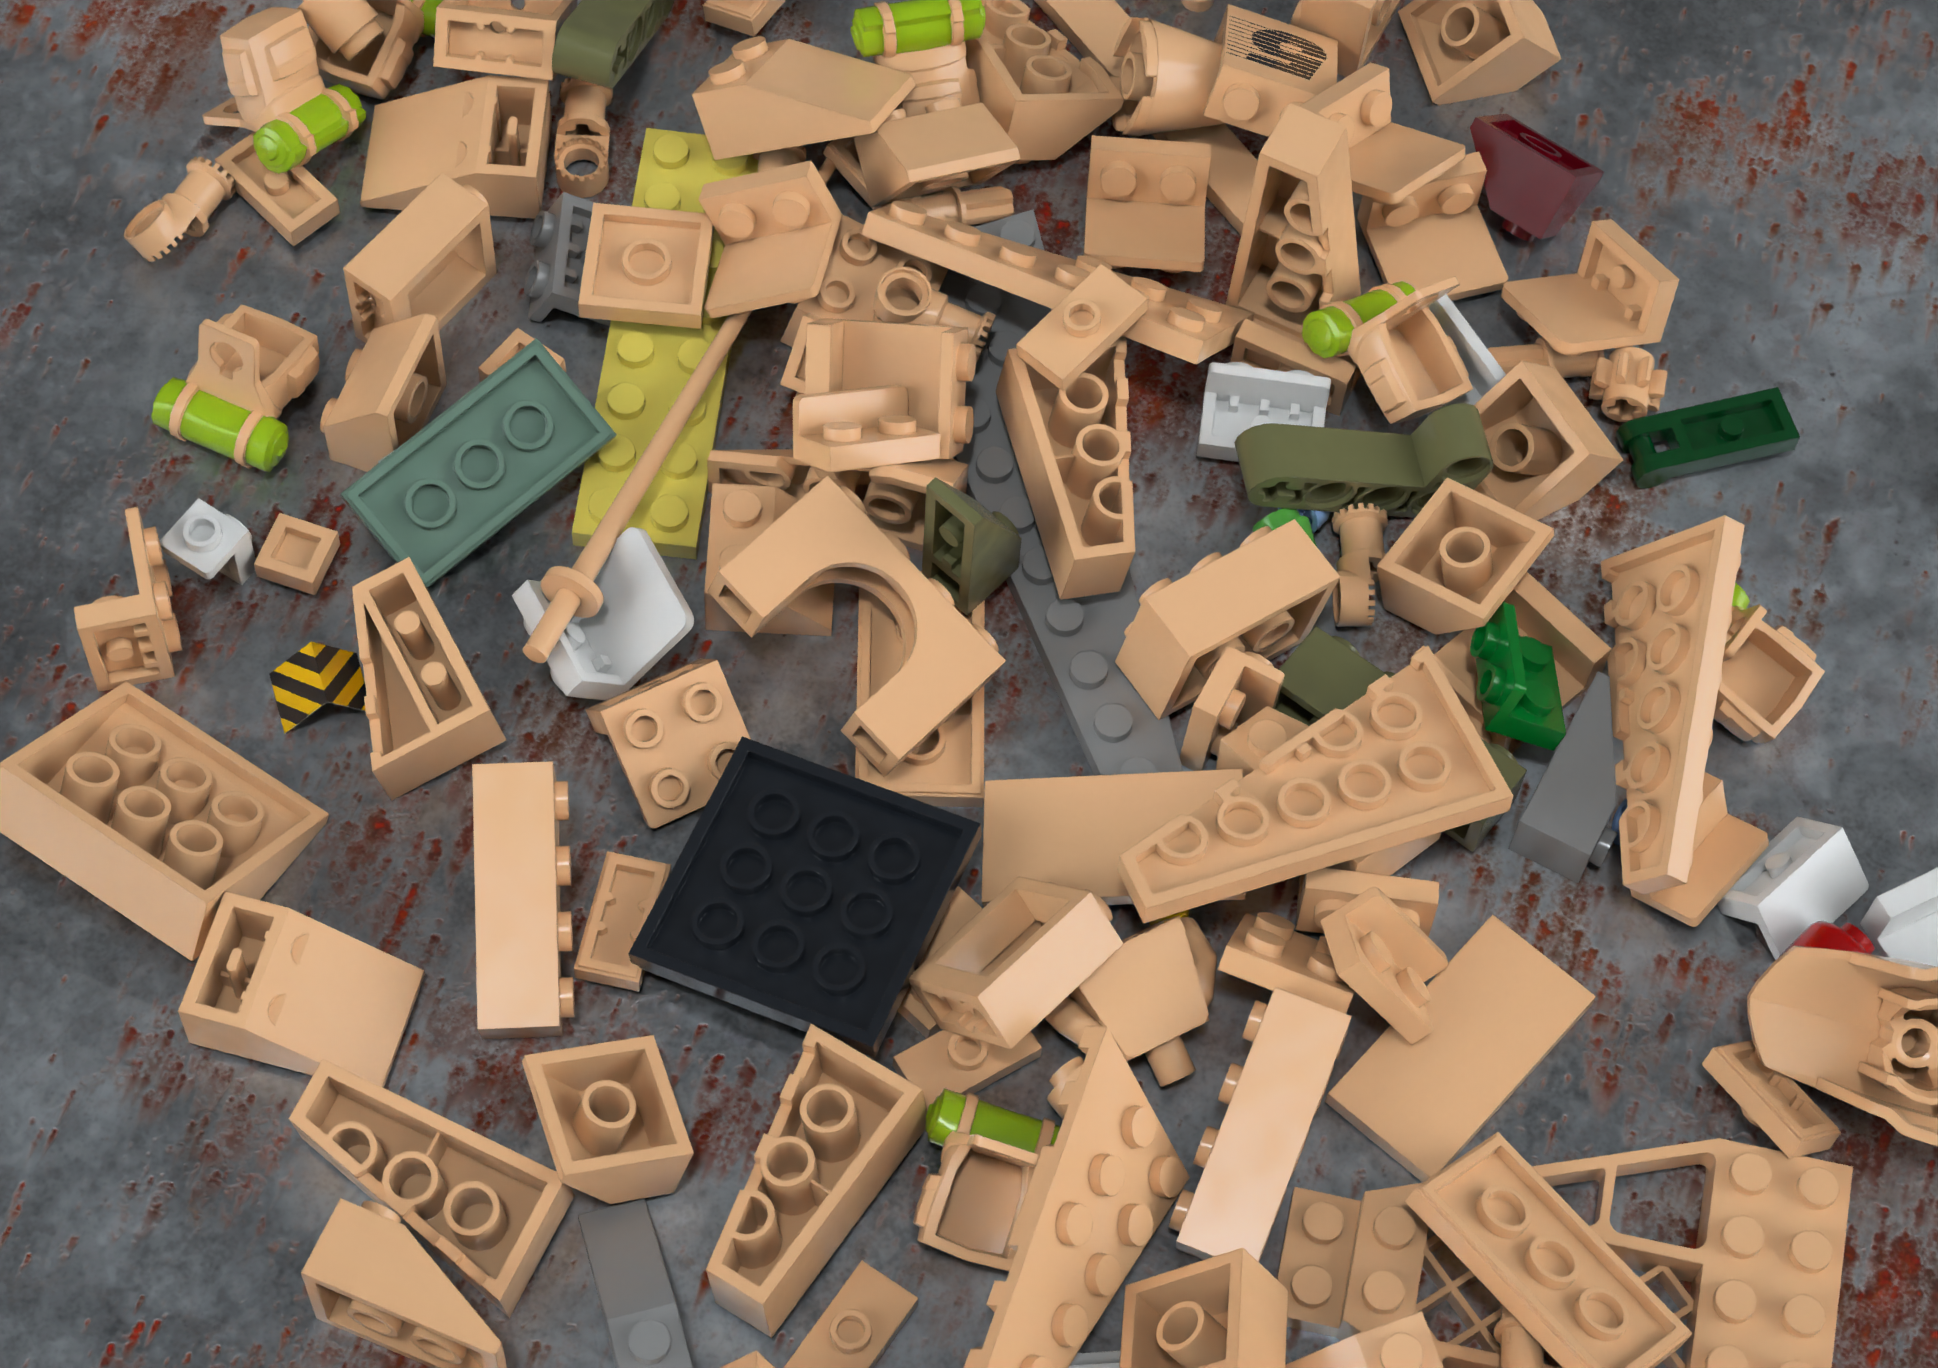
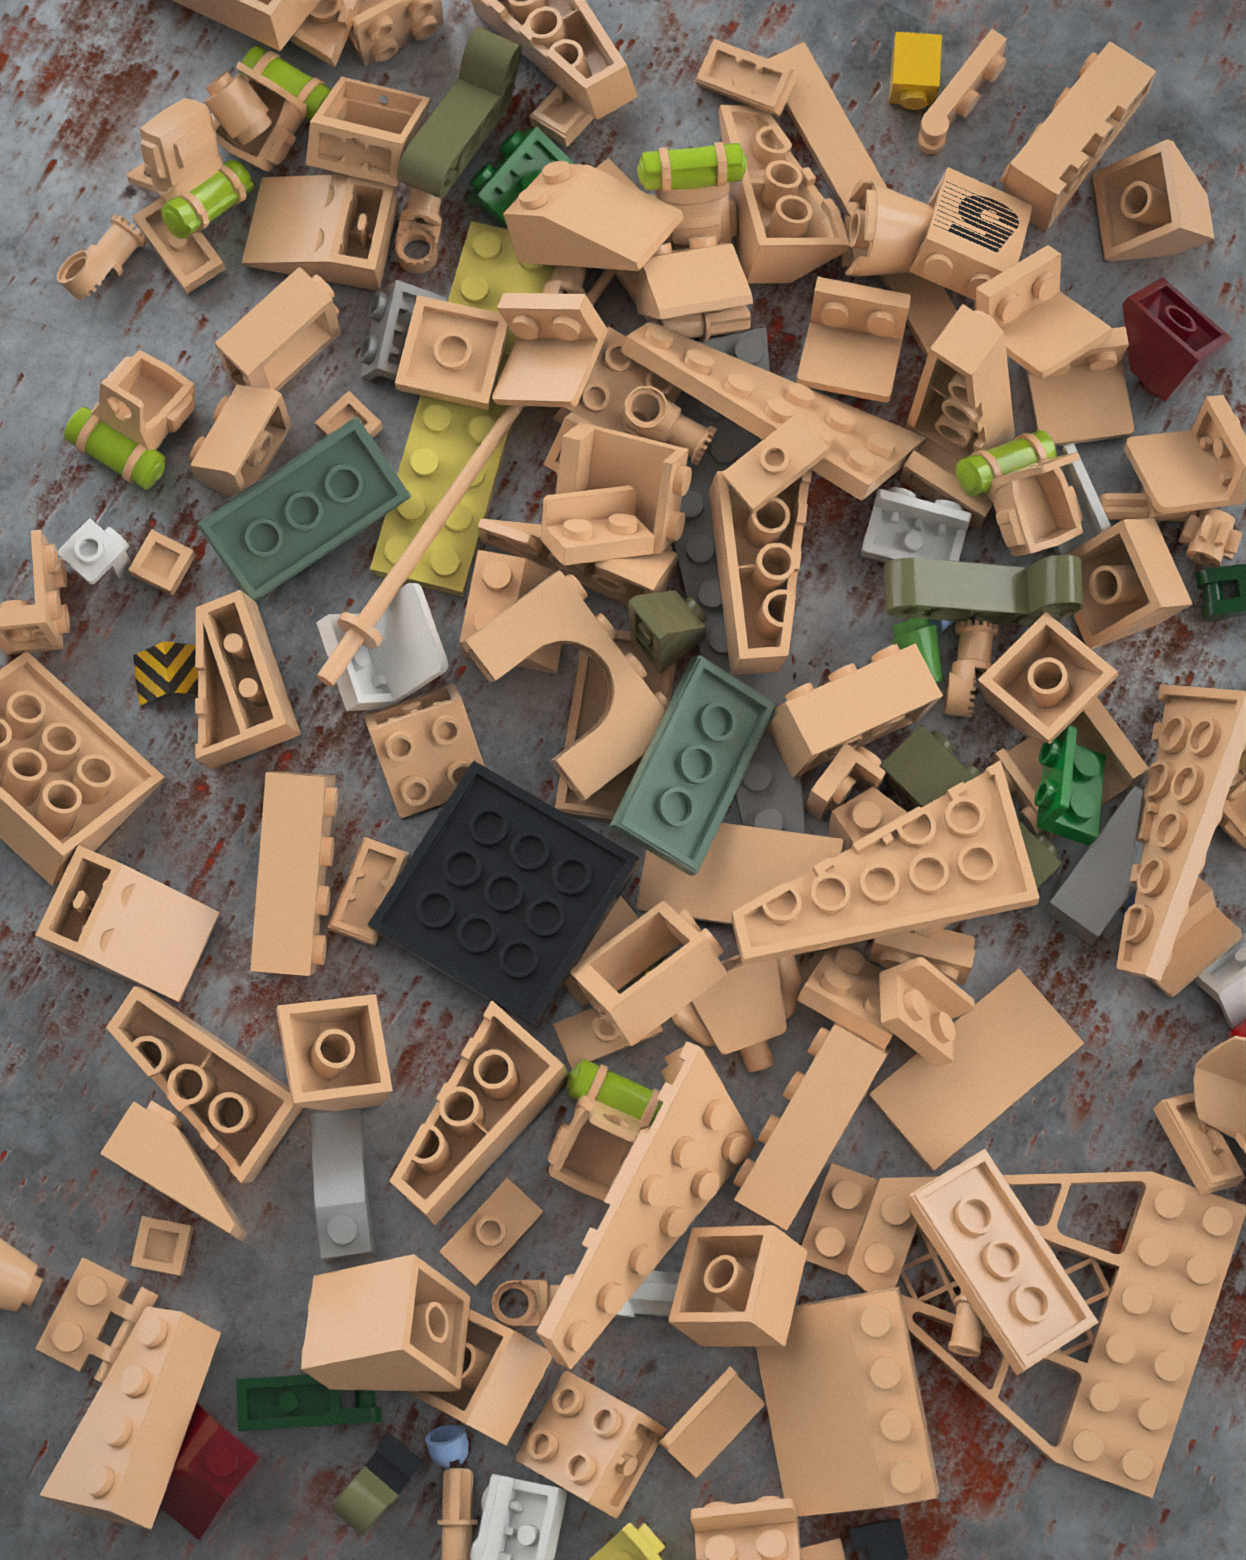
camera: 15 degrees right, 15 degrees up
none -> green bracket [465,126,575,230]
none -> sand green tile [609,655,777,876]

